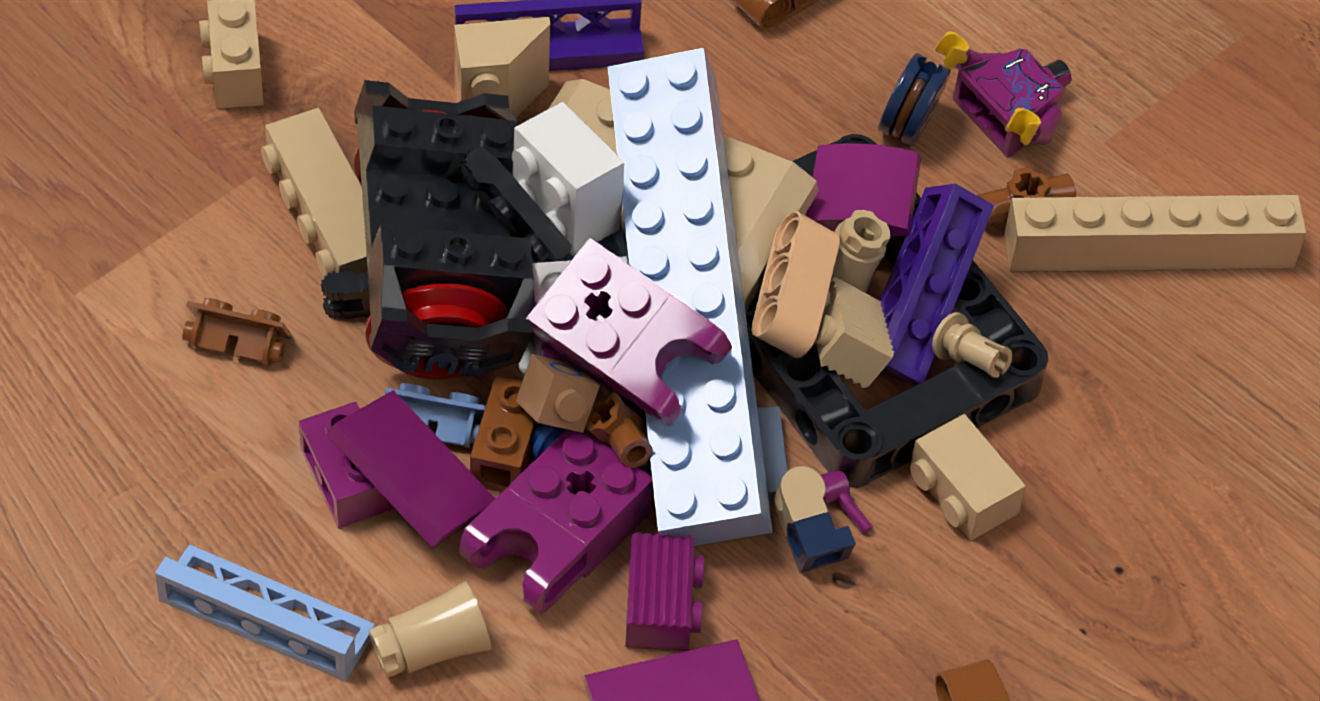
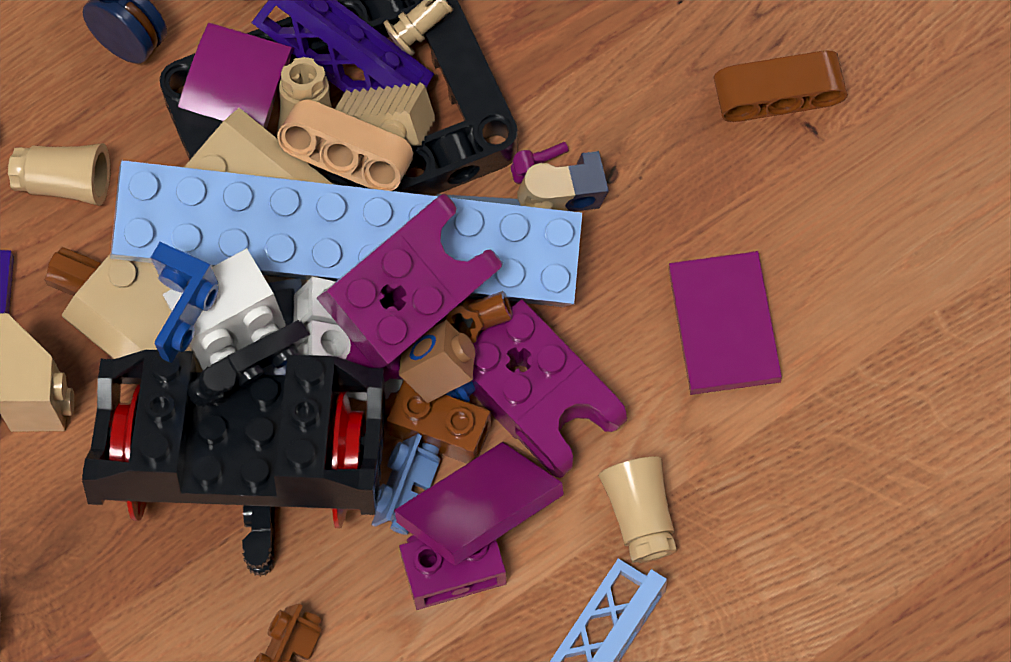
camera: 75 degrees left, 15 degrees up
tan brick [261,107,368,278] -> none
magenta brick [625,532,704,650] -> none
tan brick [910,414,1026,541] -> none
none -> tan plant [8,143,110,206]
none -> blue bracket [150,242,219,363]

